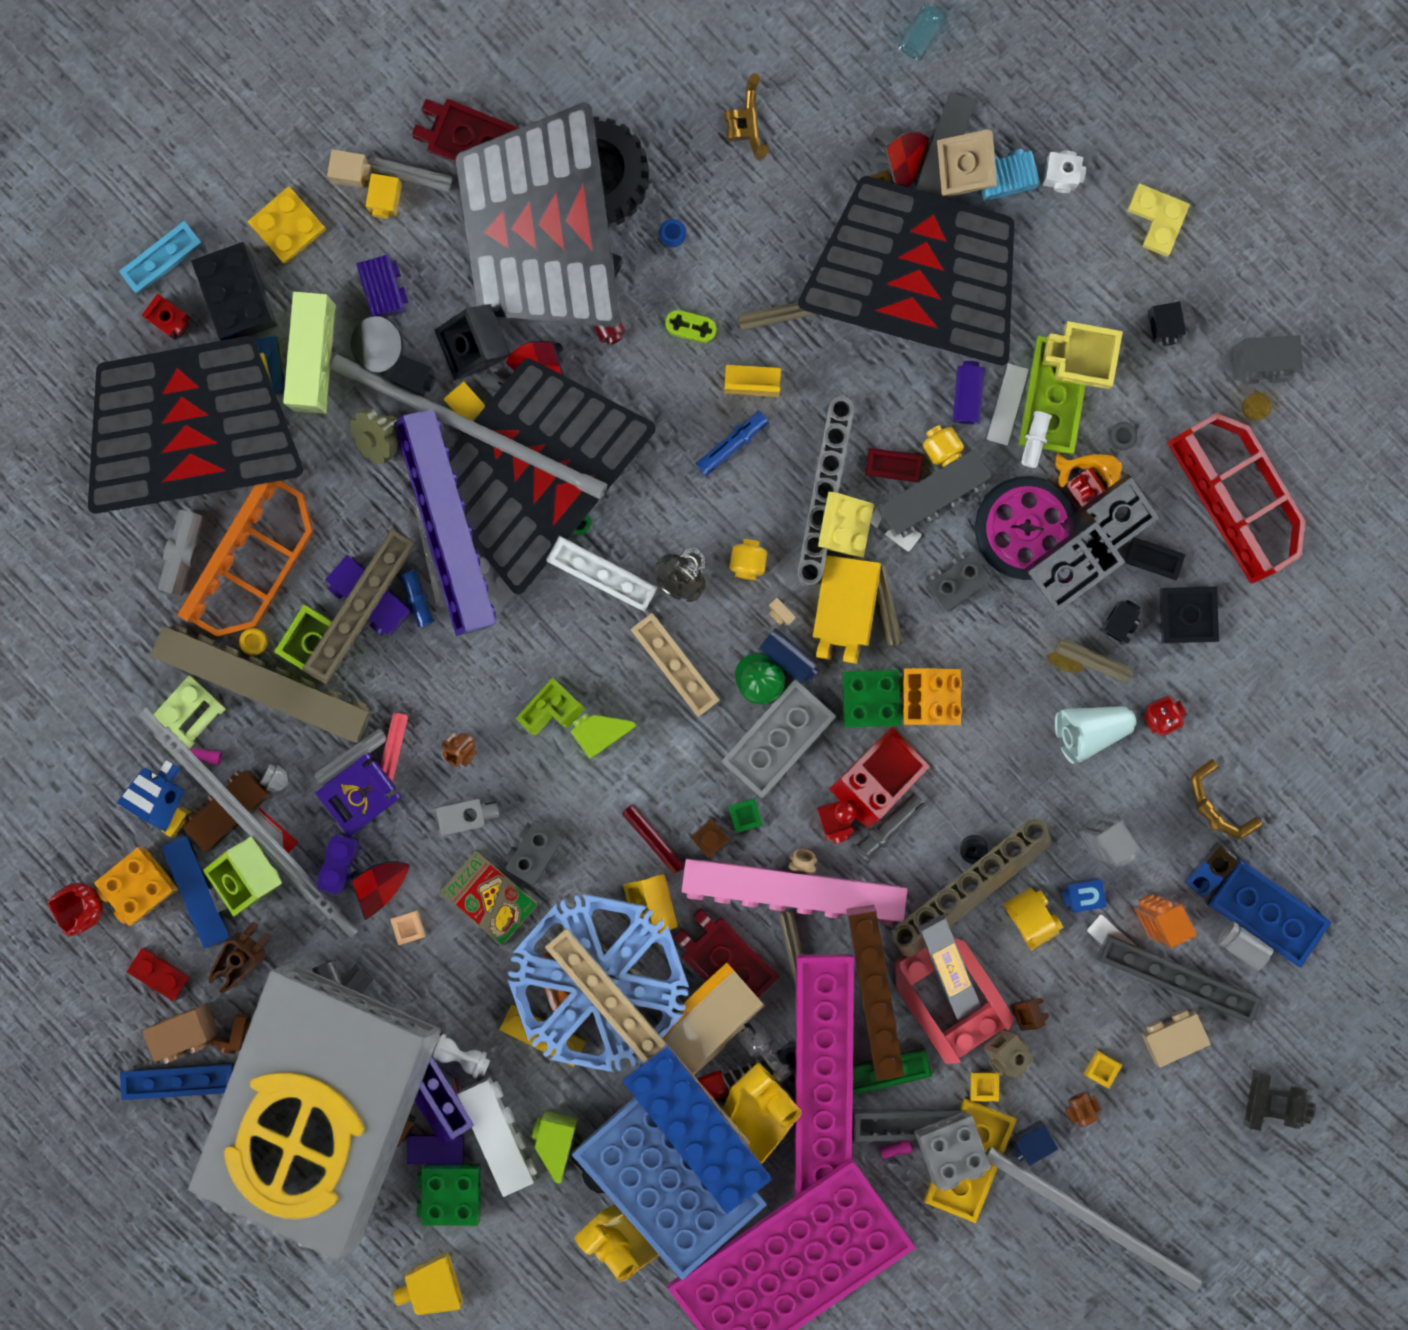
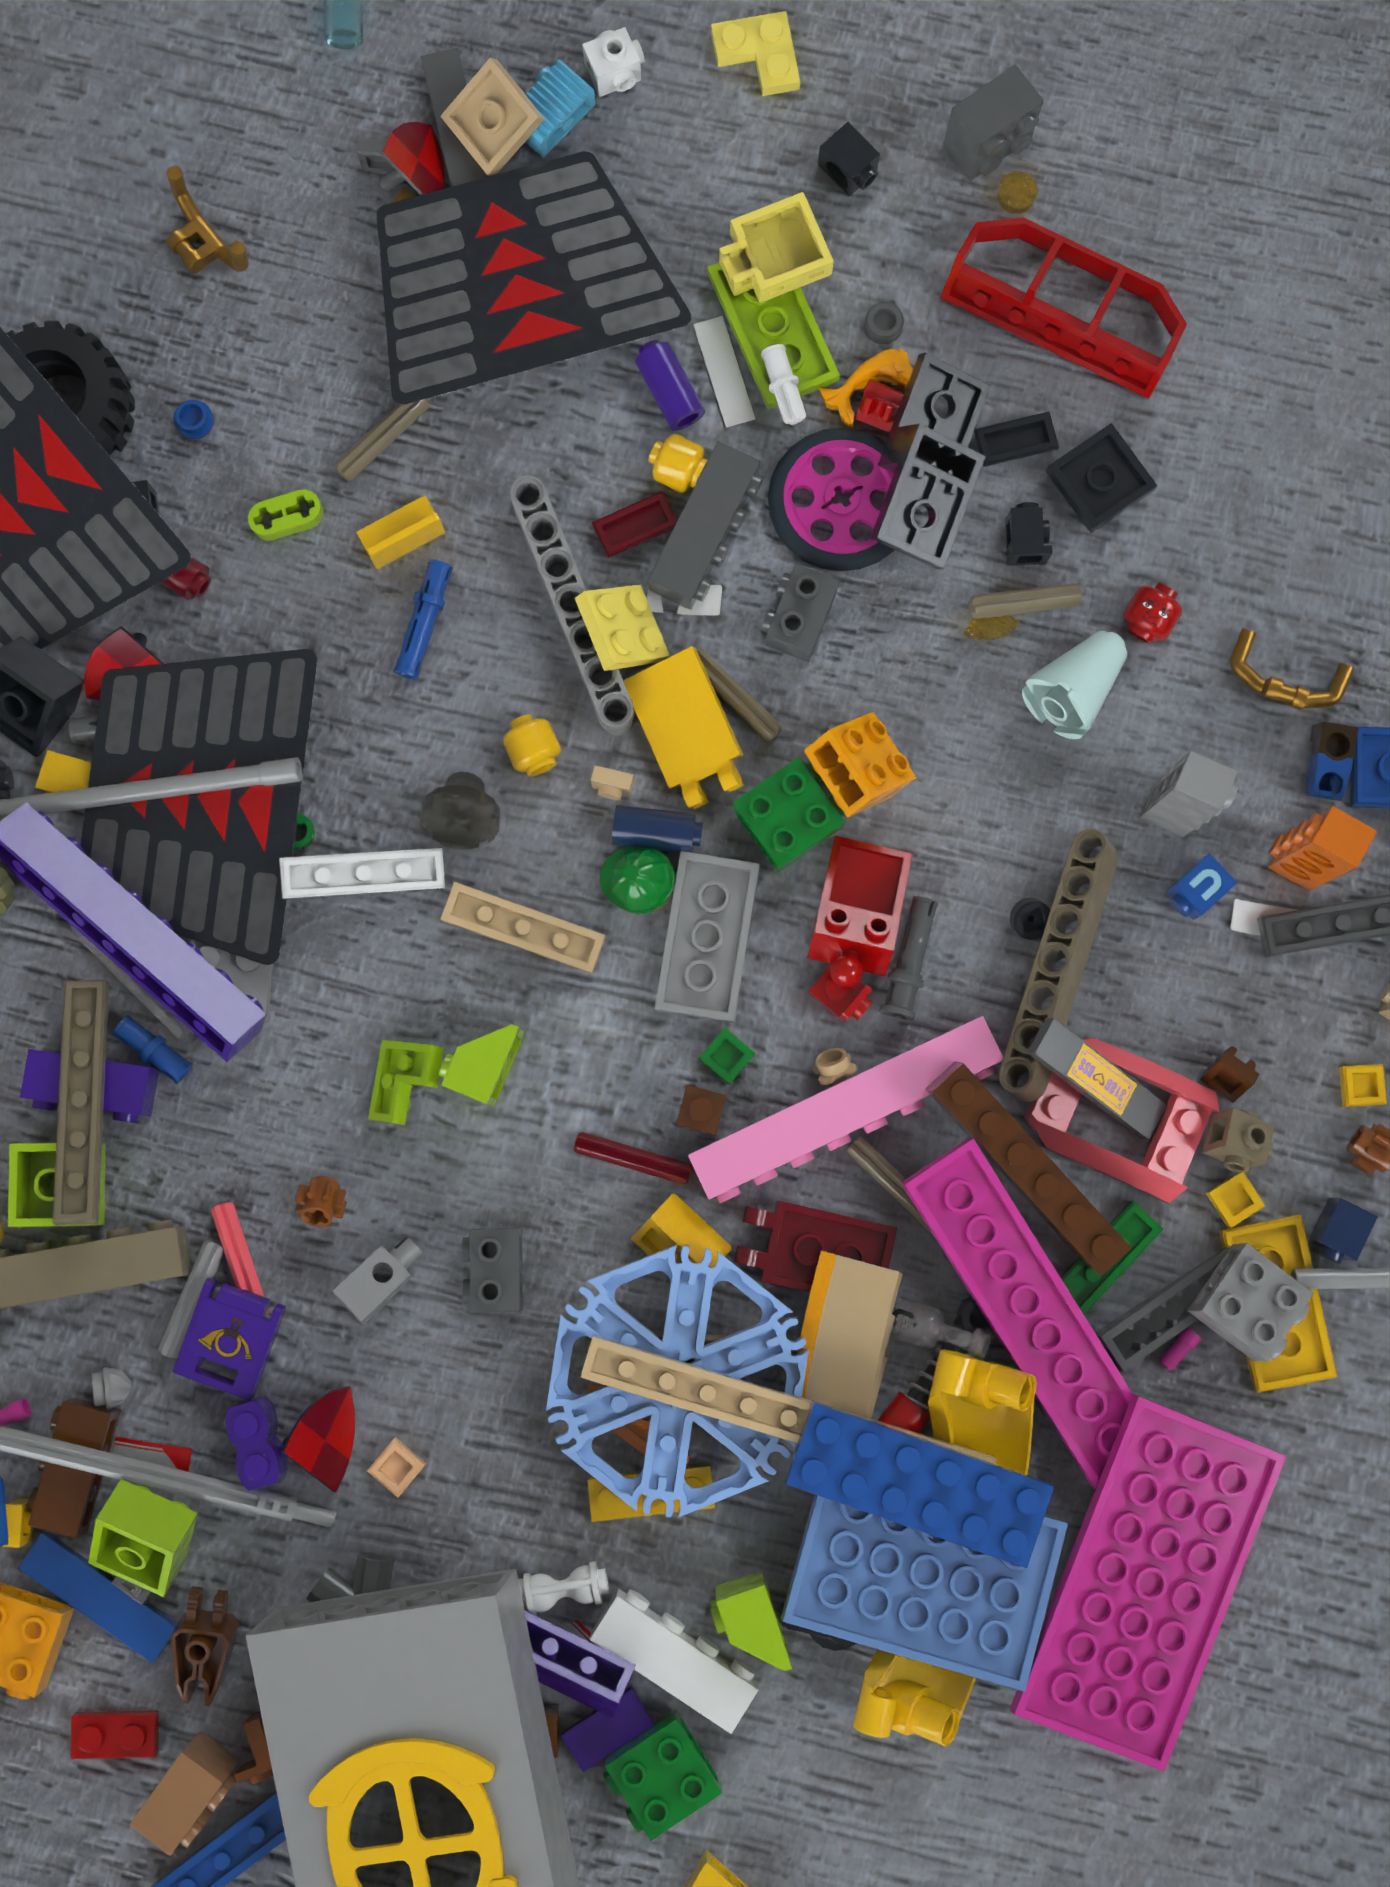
camera: 30 degrees left, 5 degrees down
tile [440,850,539,947] -> none
yellow cylinder [1003,887,1064,951] -> none

